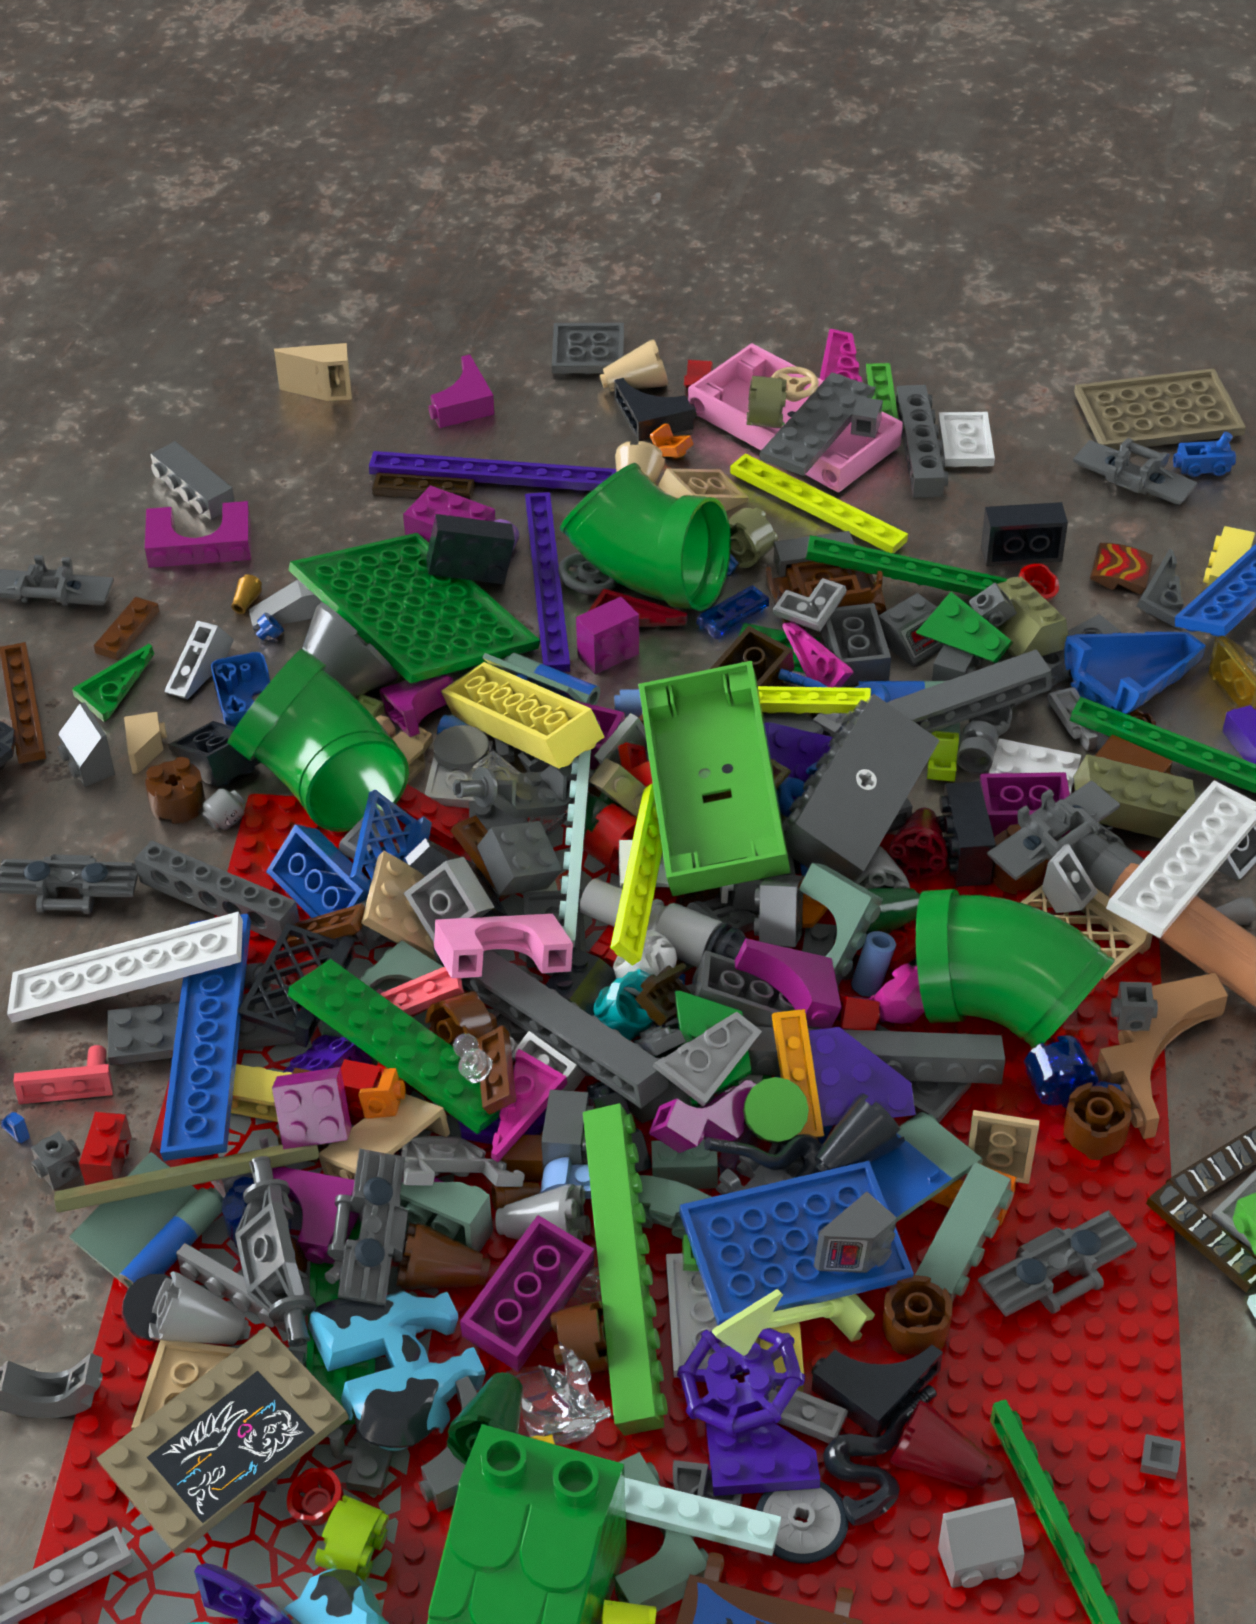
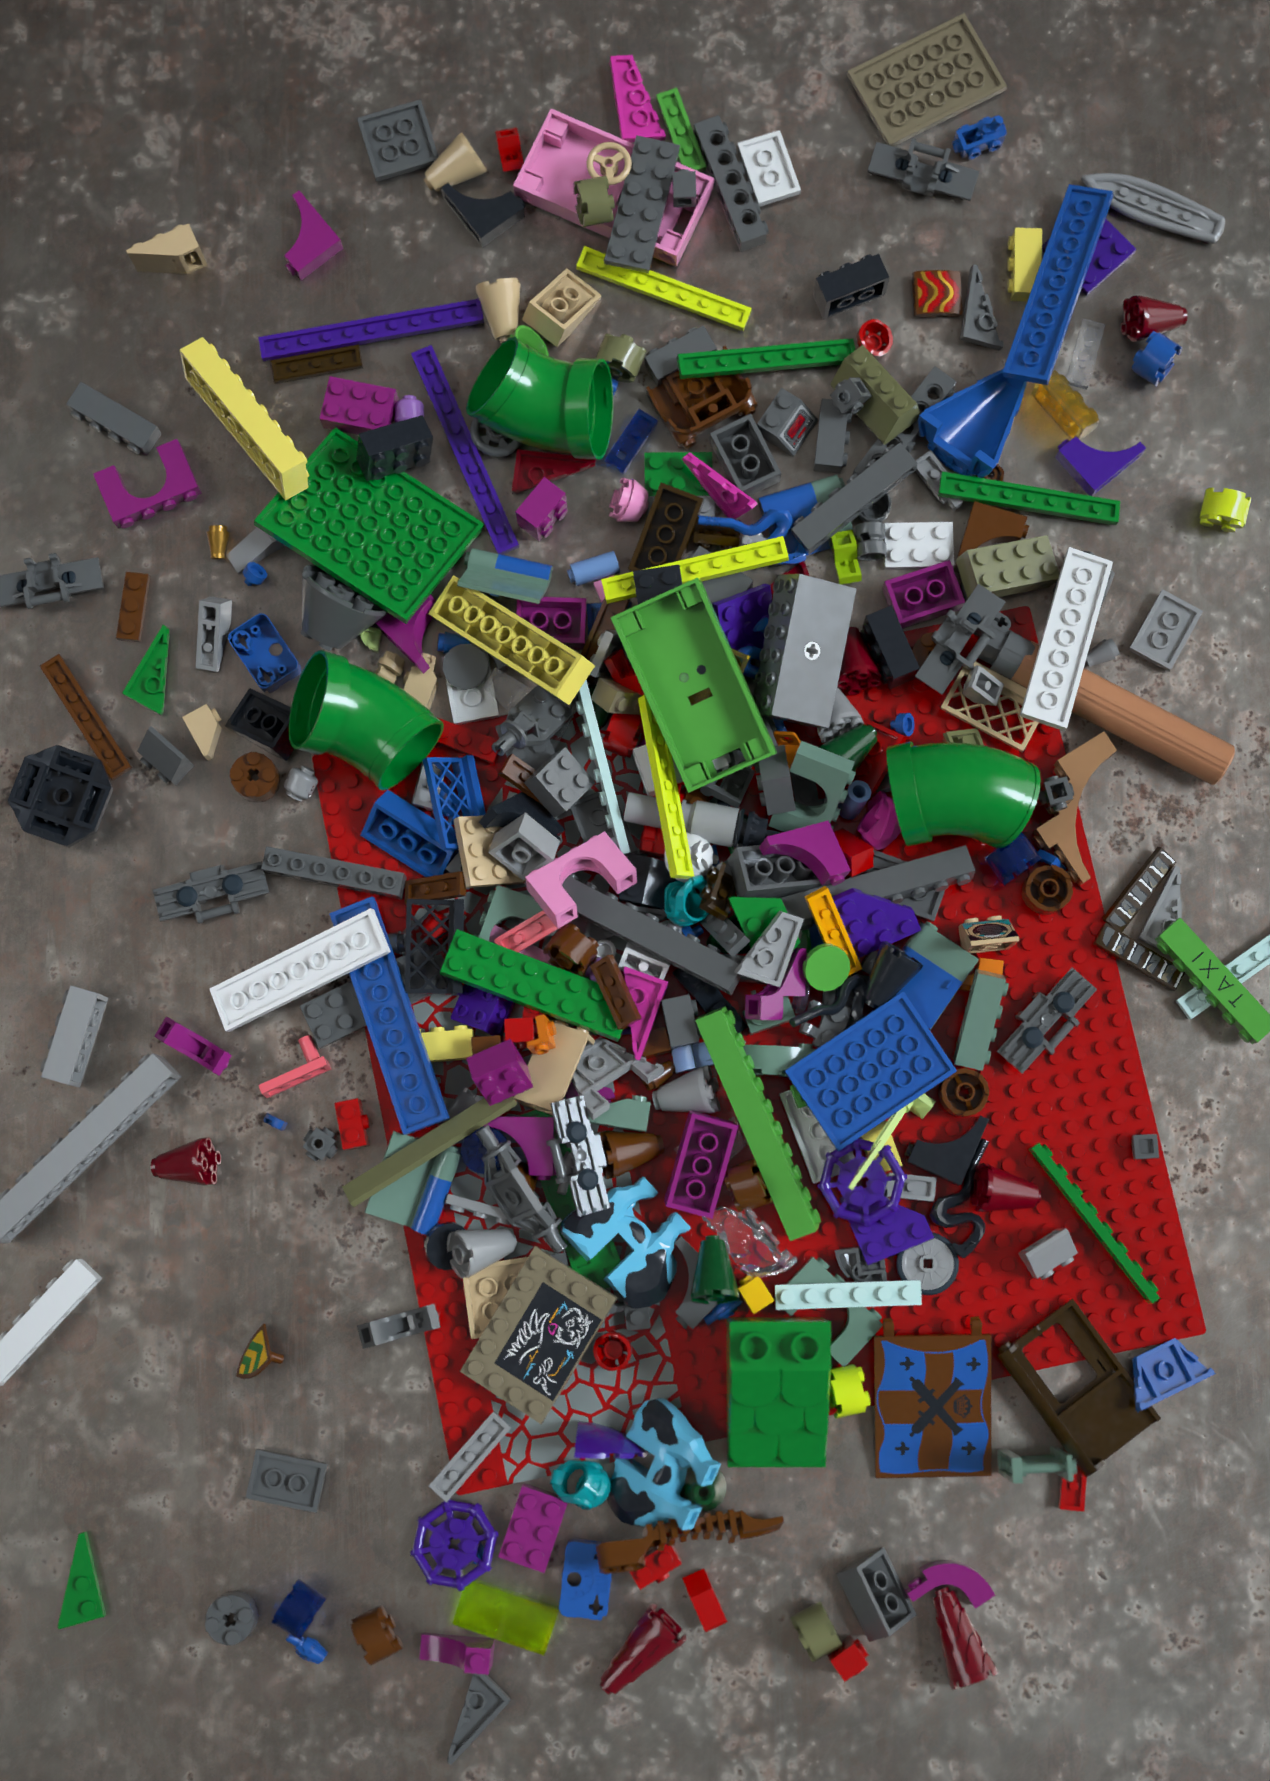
camera: 15 degrees left, 35 degrees up
lime brick [315,1495,389,1582] -> none
clear plate [453,1033,492,1083] -> none
orange bracket [650,424,694,458] -> none
light grey brick [773,578,846,631] -> none
dark grey slope [814,1192,897,1273] -> none
green wing [916,592,1013,663] -> none
none -> light yellow brick [180,337,309,501]
none -> bright pink cone [609,477,649,522]

